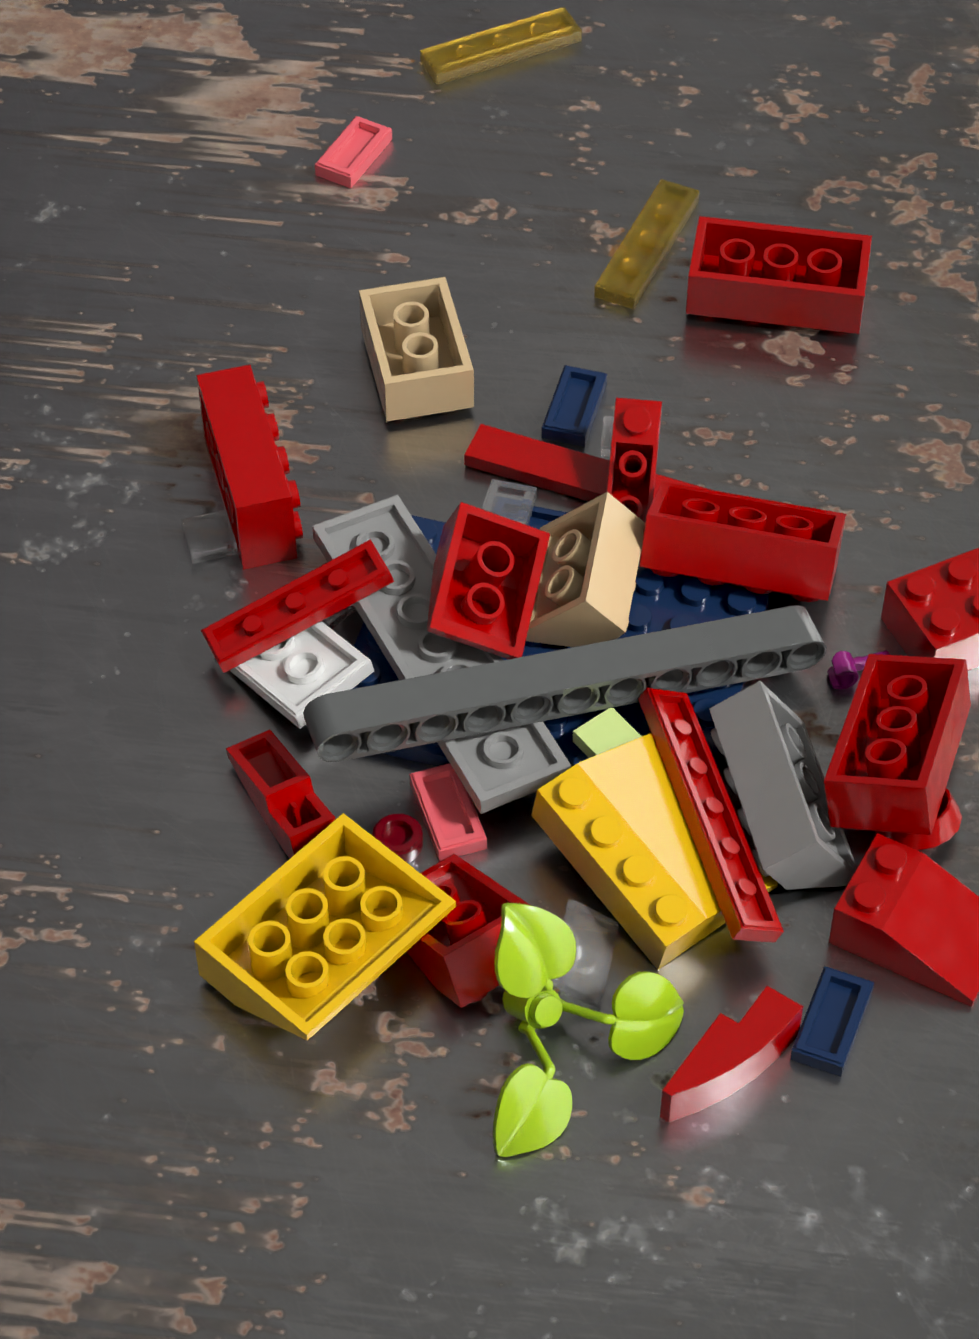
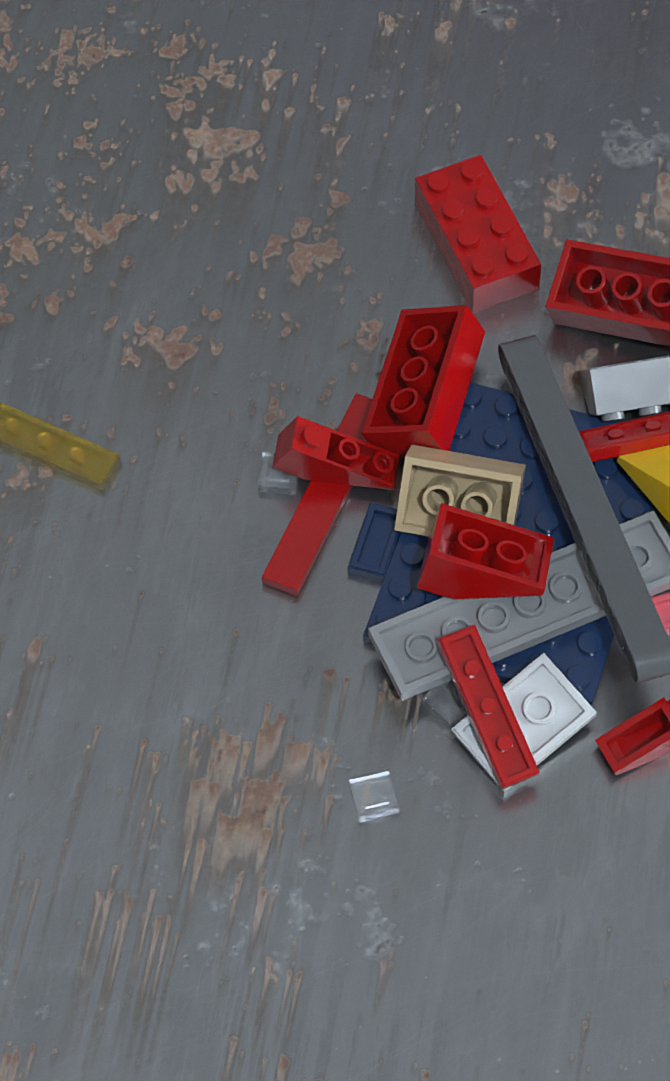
camera: 85 degrees left, 10 degrees up
red brick [196,364,303,570] -> none
tan brick [359,277,474,422] -> none
clear tile [482,479,537,525] -> none
dark blue tile [541,365,607,447] -> none
yellowish green tile [573,708,642,758] -> none
red brick [686,216,872,334] -> none
magenta hand [827,650,890,689] -> none

